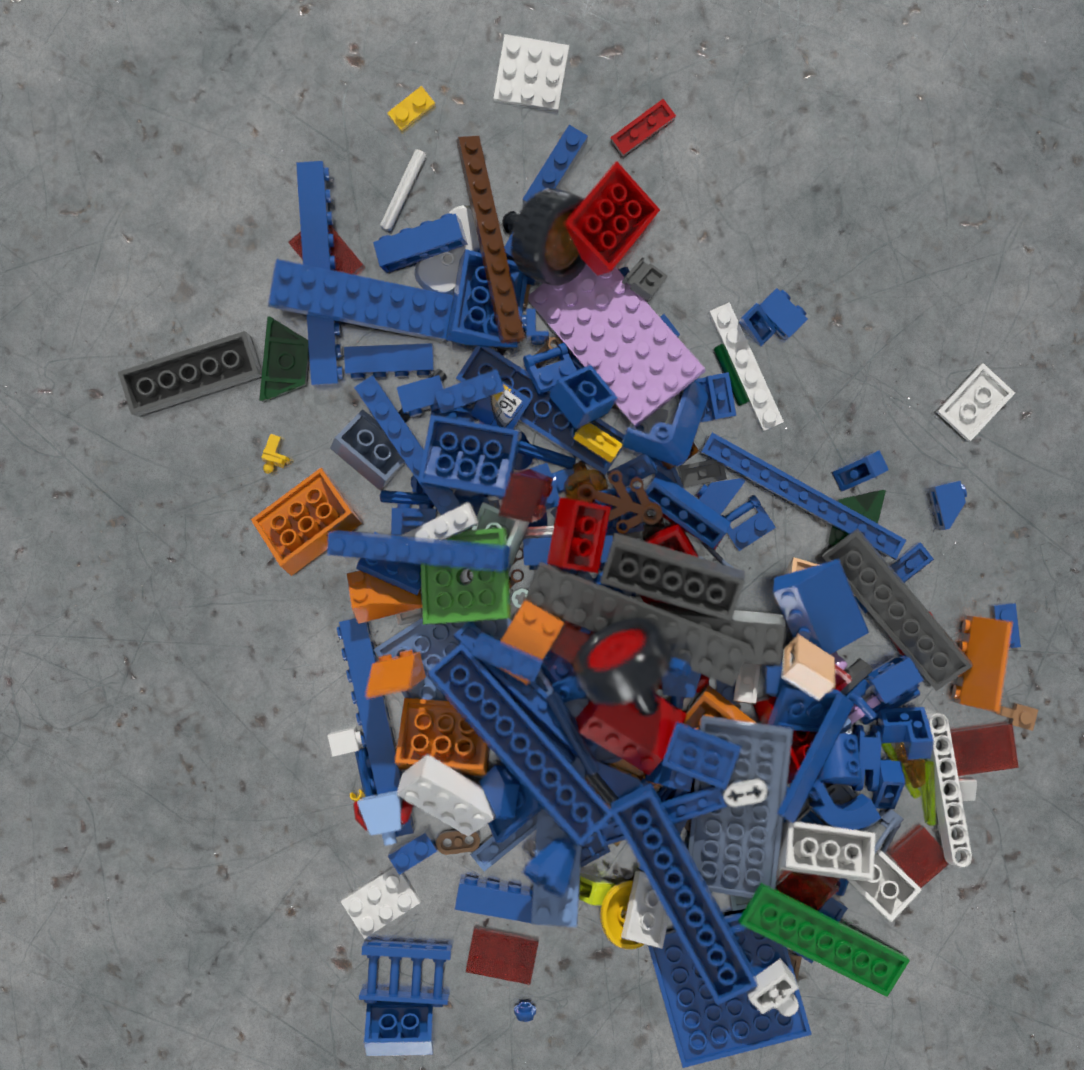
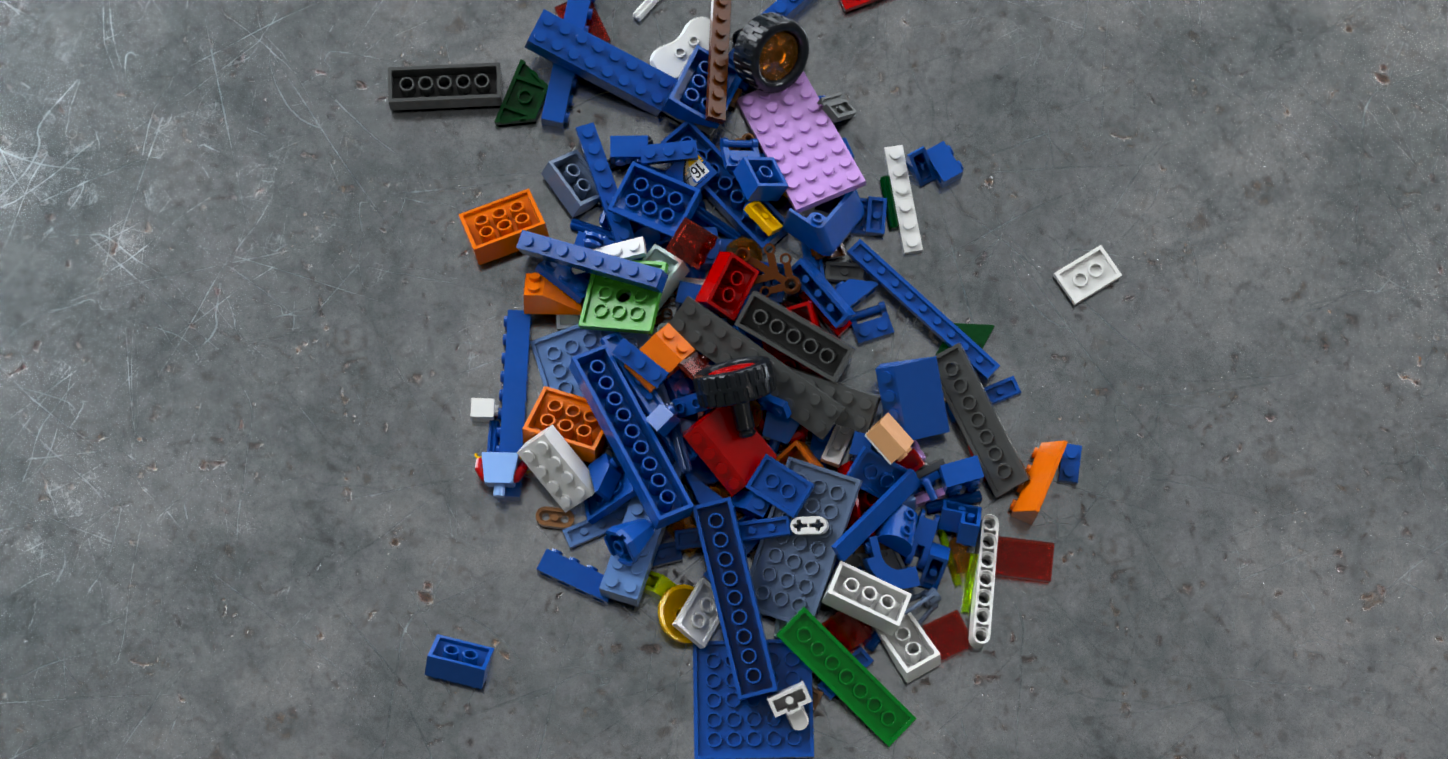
camera: 15 degrees right, 15 degrees down
yellow piece [261,434,291,474] -> none
white plate [341,867,421,939] -> none
blue brick [344,343,435,379] -> none
blue fence [359,941,452,1007] -> none
orange slope [366,649,426,698] -> none
blue brick [373,213,468,273] -> none
blue brick [388,828,438,875] -> none
clear red plate [465,927,539,985] -> none
blue plate [514,1002,536,1022] -> none
blue bracket [522,309,549,346] -> none
red slope [564,161,660,276] -> none
blue plate [607,454,657,487] -> none
blue slope [832,450,889,491] -> none
blue slope [929,481,967,530] -> none
white slope [959,778,977,801] -> none
medium nougat plate [996,703,1038,731] -> none
none -> brick [645,402,681,437]

